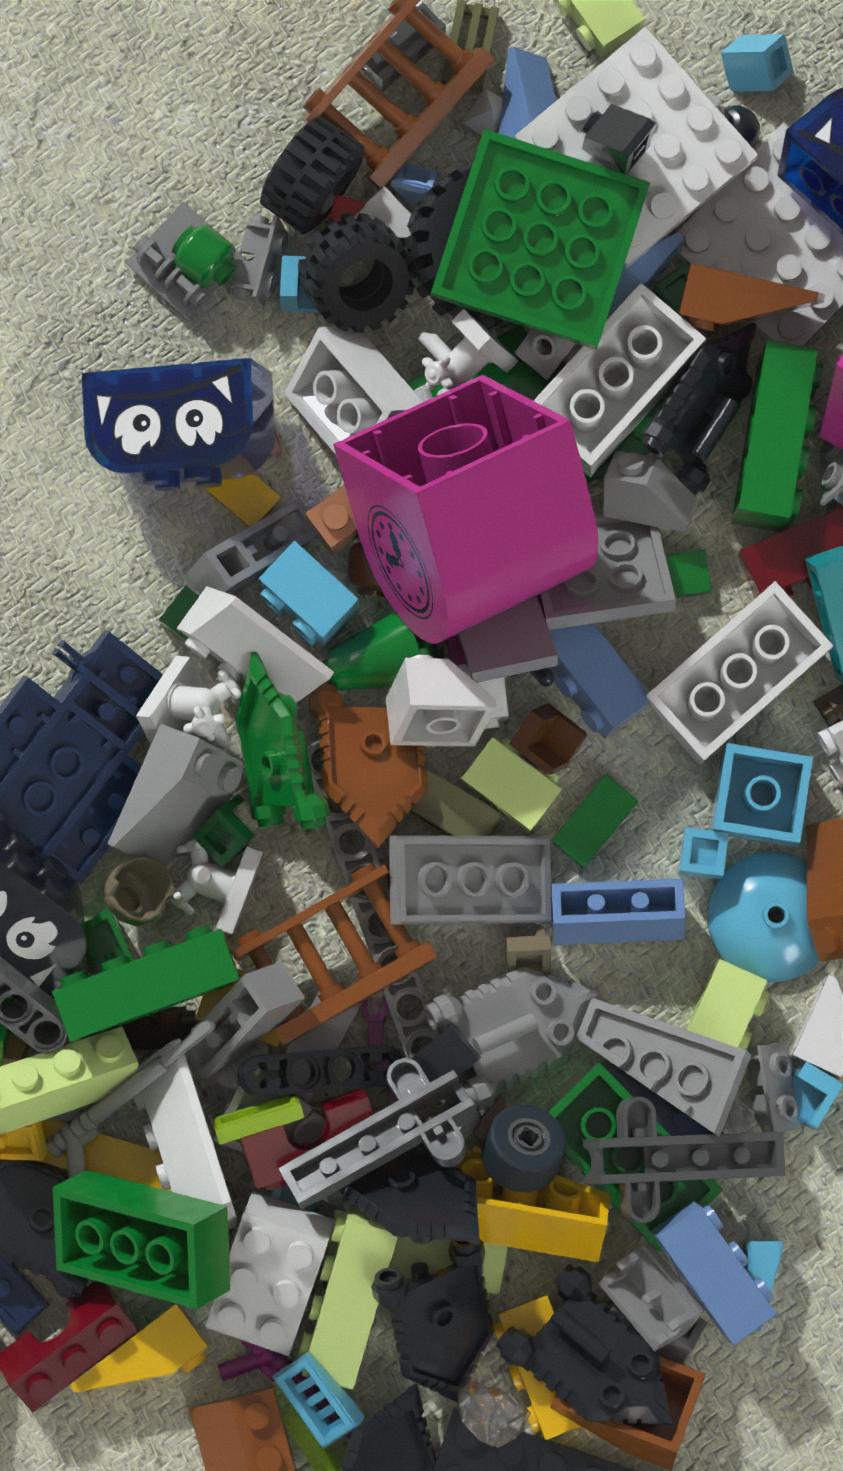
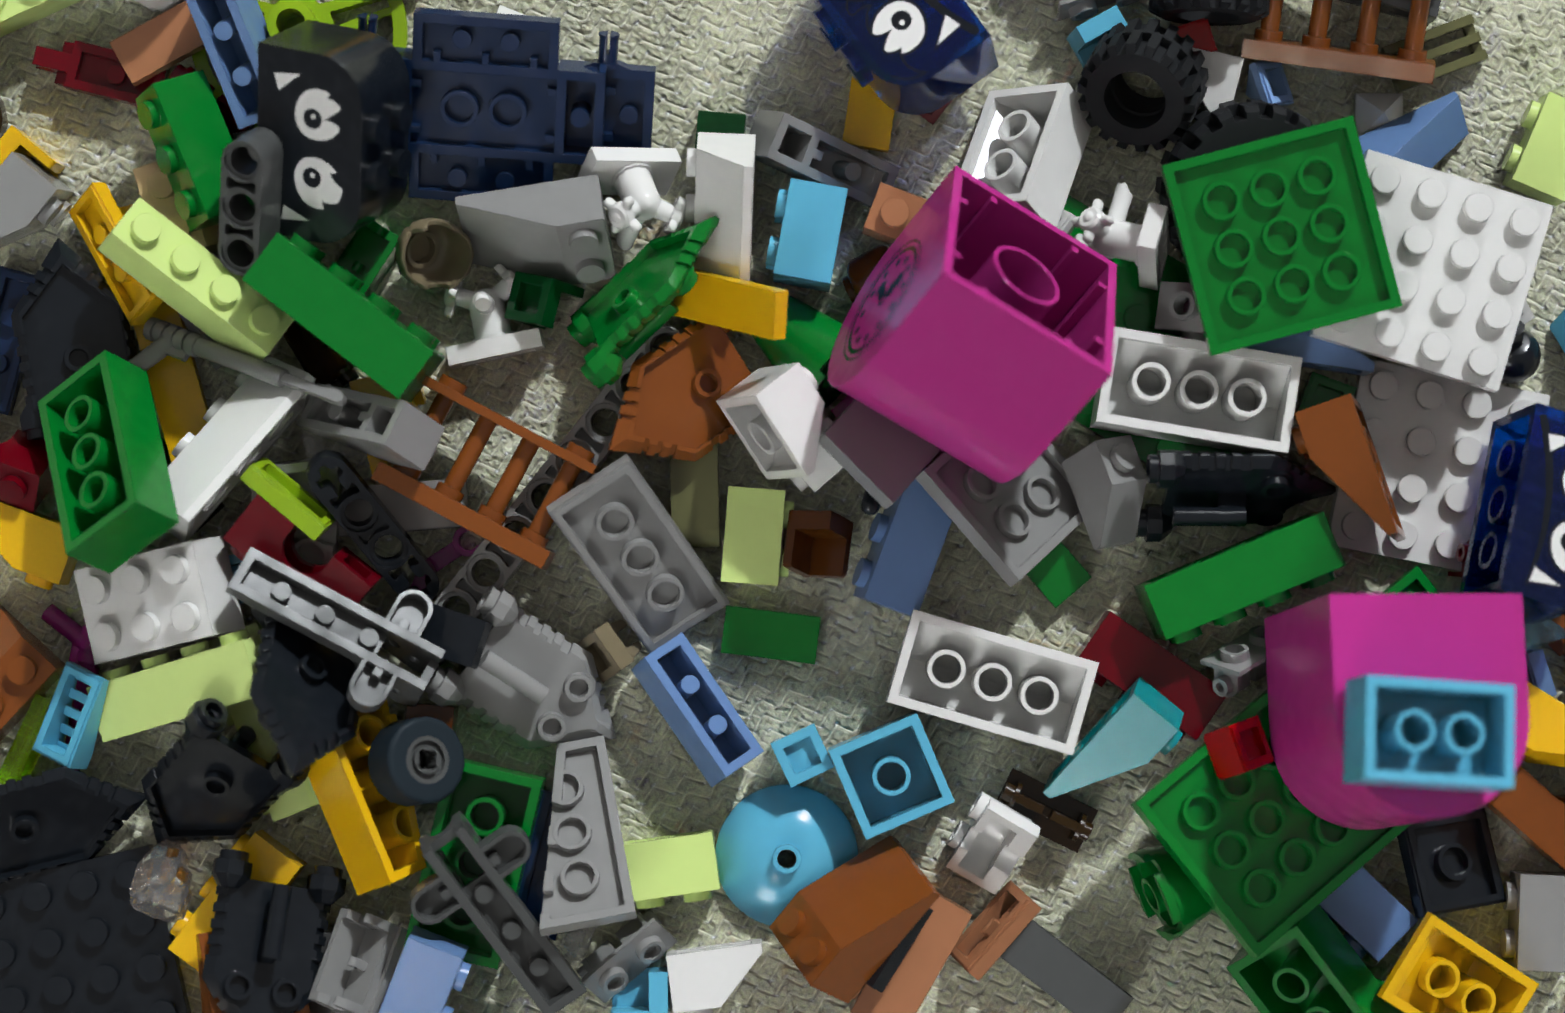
camera: 60 degrees right, 5 degrees up
black slope [582,104,656,175] -> none
none -> yellow tile [673,268,788,340]

